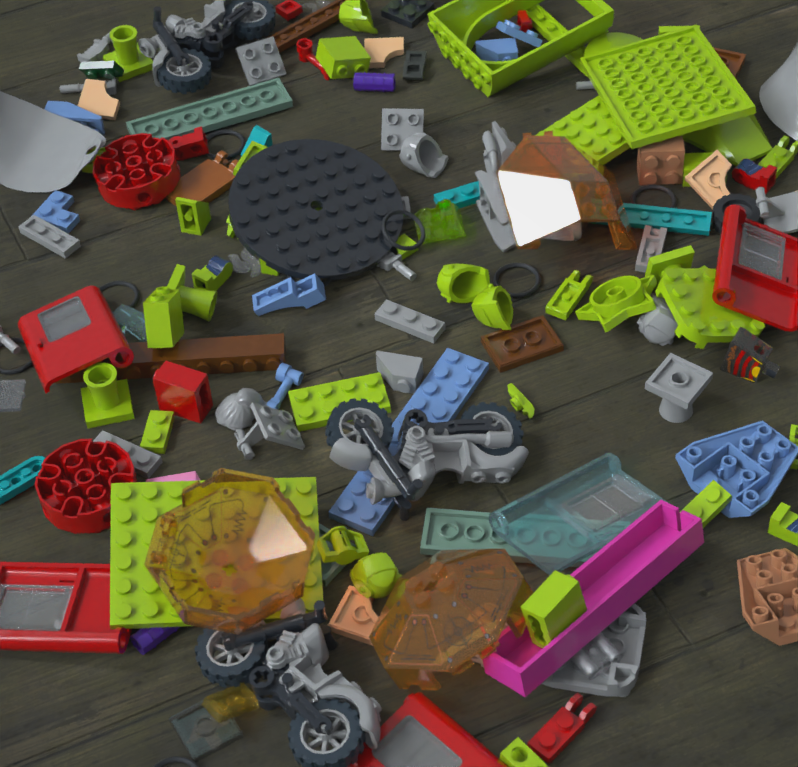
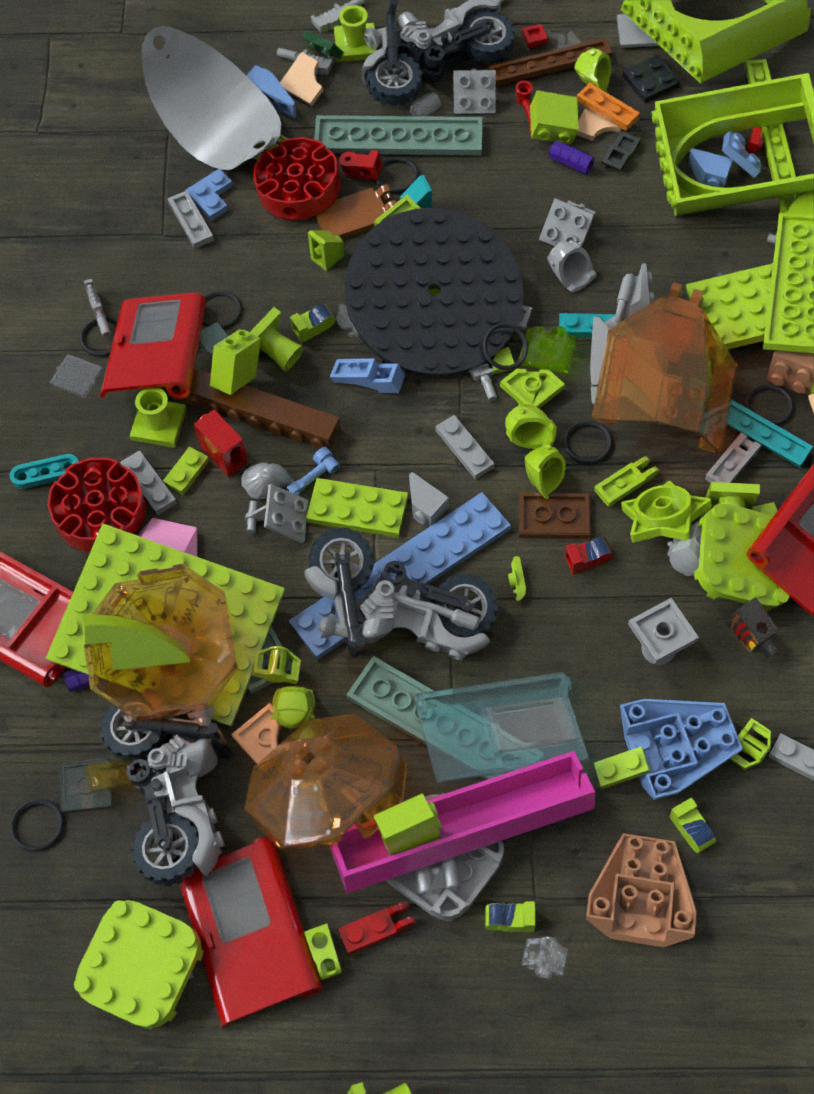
camera: 25 degrees right, 15 degrees up
none -> lime slope [82,615,190,670]
none -> clear brick [410,92,441,117]
none -> lime leg [485,902,535,932]
none -> lime plate [500,369,565,409]
none -> clear brick [522,937,568,979]
none -> red leg [565,537,614,575]
none -> orange plate [577,83,640,131]

